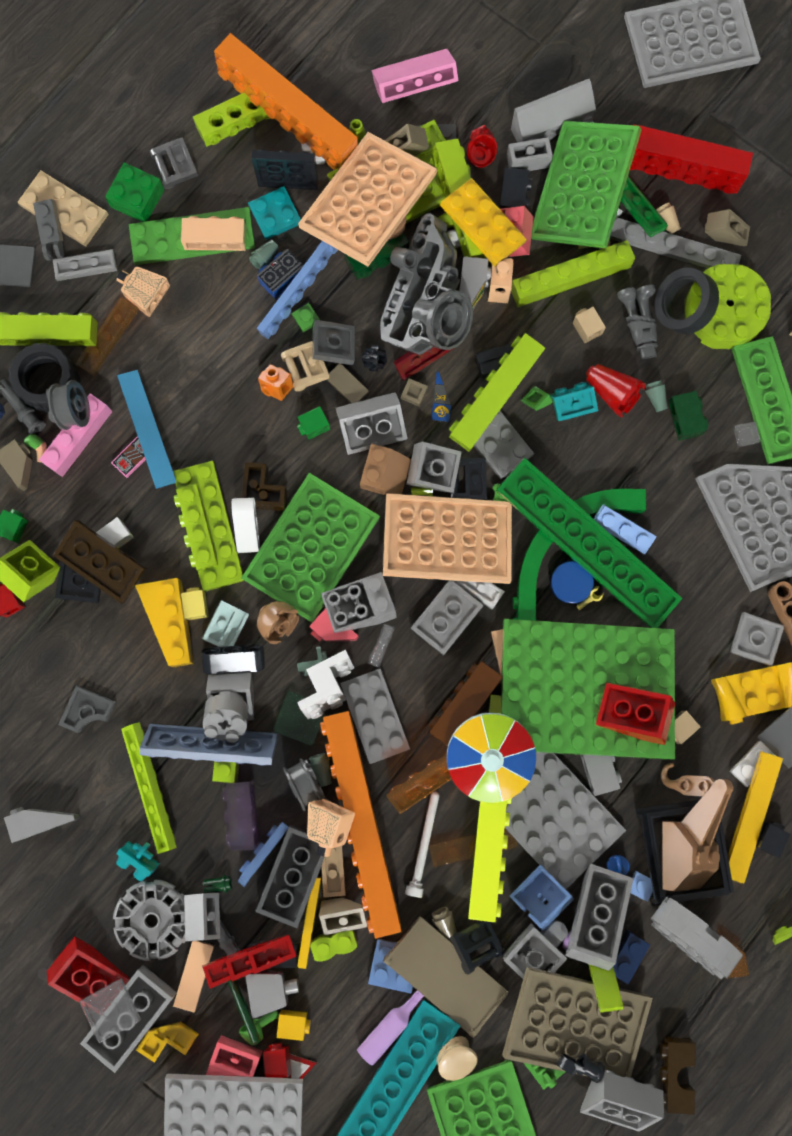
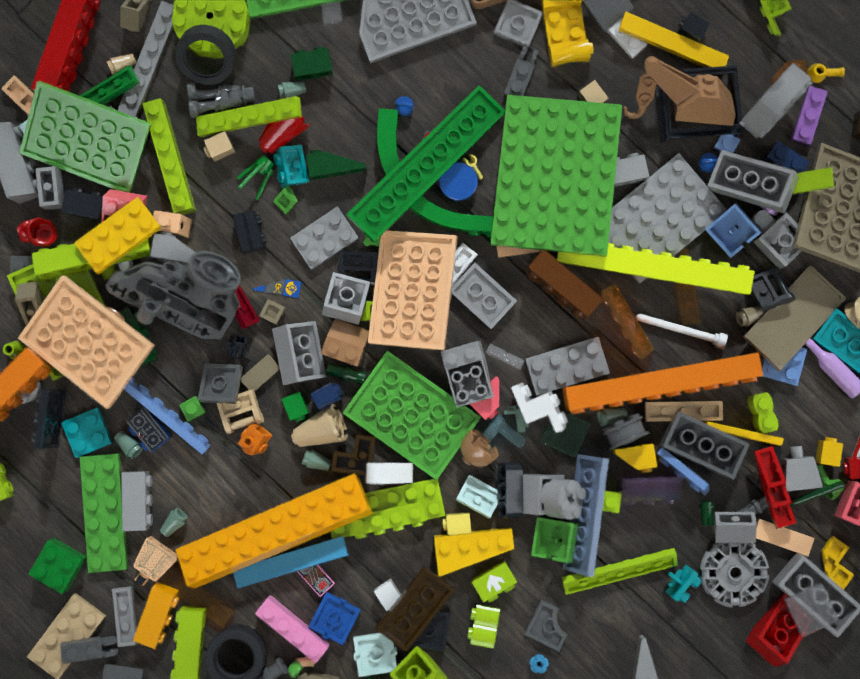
camera: 85 degrees left, 5 degrees up
dark grey wheel [46,380,90,430] -> none
flat silver plate [150,137,198,189] -> none
light nougat brick [181,216,246,251] -> none
light nougat torso [307,799,355,857] -> none
dark tan slope [319,897,368,935] -> none
dish [447,713,536,803] -> none
lime brick [449,333,545,452] -> none
light blue plate [593,504,656,554] -> none
red slope [596,683,675,745] -> none
none -> light nougat slope [1,75,34,115]
none -> light grey brick [122,471,153,531]
none -> light orange brick [133,582,179,649]
none -> sand green cone [160,508,188,537]
none -> light orange brick [176,474,373,589]
none -> lime plate [196,96,302,137]
none -> green plant [237,155,274,200]
none -> tan cone [292,404,348,447]
none -> sand green cone [301,450,331,471]
none -> dark green slope [306,150,367,181]
none -> blue plate [309,592,361,645]
none -> dark blue brick [311,382,344,410]
none -> dark green pin [326,363,366,384]
none -> light aqua plate [353,633,397,677]
none -> blue tile [395,96,414,116]
none -> lime brick [467,604,500,648]
none -> lime brick [471,560,517,603]
none -> clear light blue piece [482,414,526,449]
none -> dark grey hinge [504,45,539,96]
none -> dark azure plate [529,654,549,674]
none -> bright green piece [531,517,578,563]
none -> yellow slope [613,443,657,473]
none -> medium lavender plate [791,86,828,146]
none -> yellow bar [807,63,845,83]

